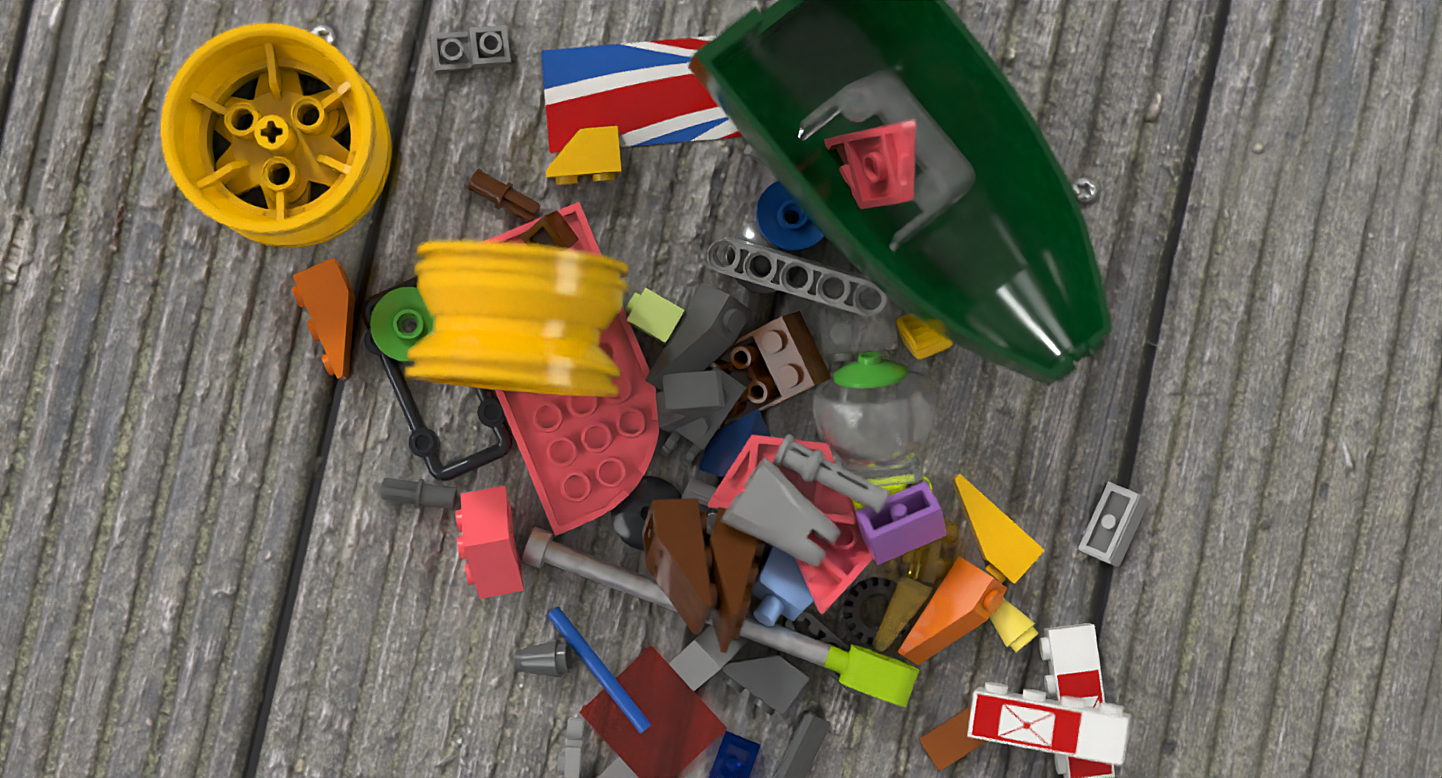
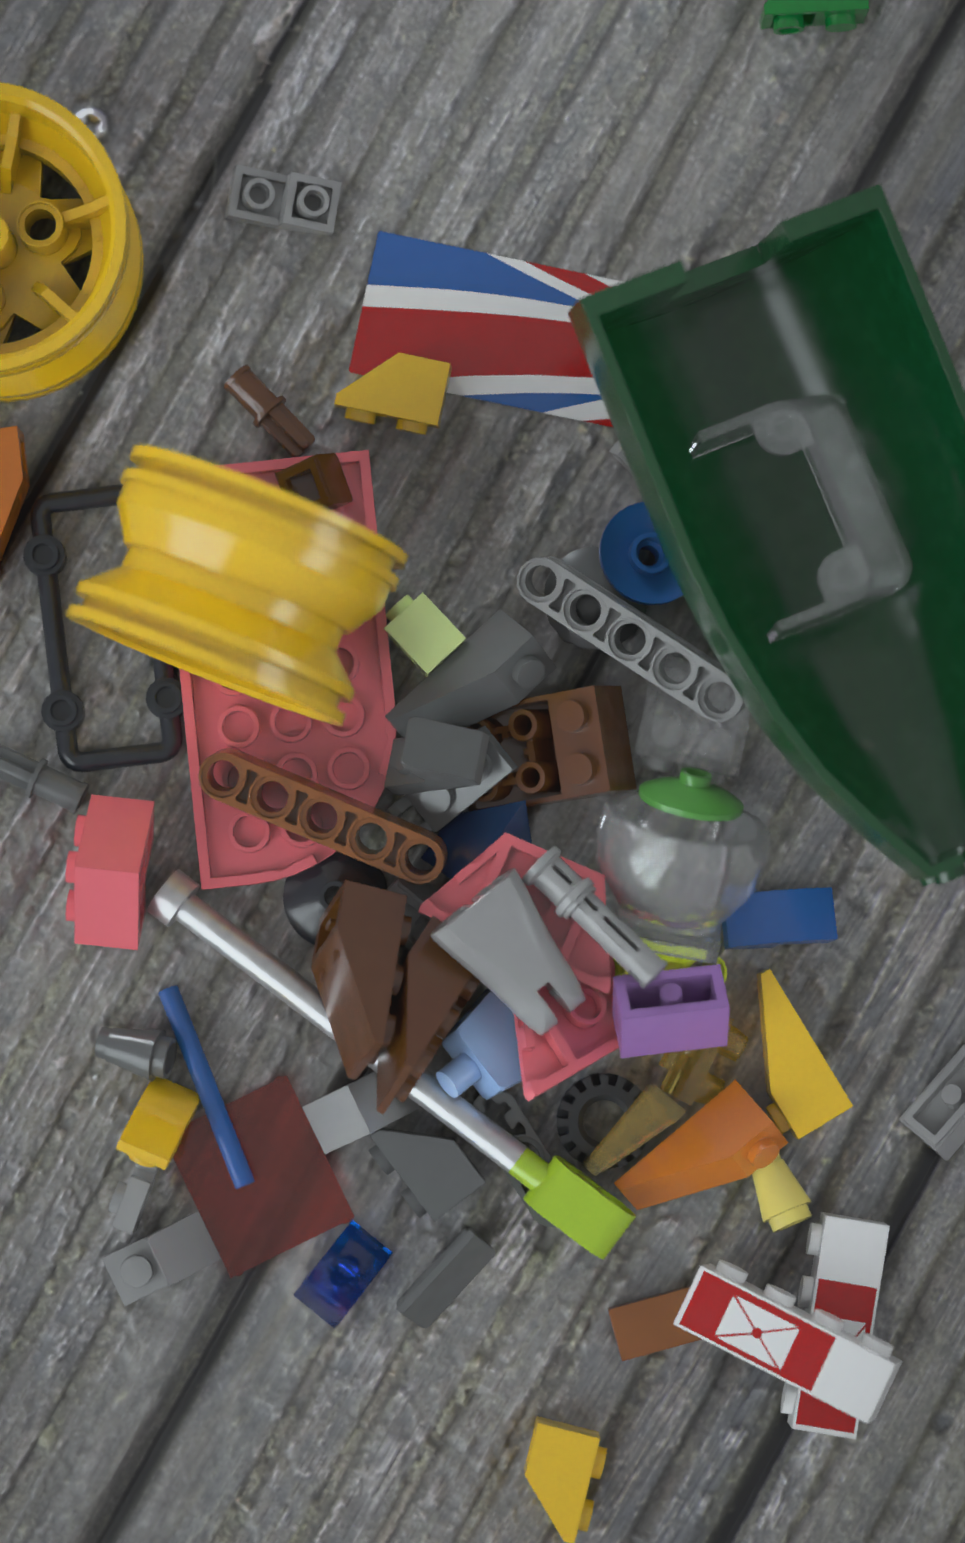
camera: 10 degrees right, 0 degrees up
bright green dish [370,287,435,362] -> none
coral wing [824,119,916,209] -> none
yellow slope [895,314,953,360] -> none
none -> yellow slope [116,1077,200,1170]
none -> dark orange beam [198,748,448,884]
none -> blue slope [719,887,838,950]

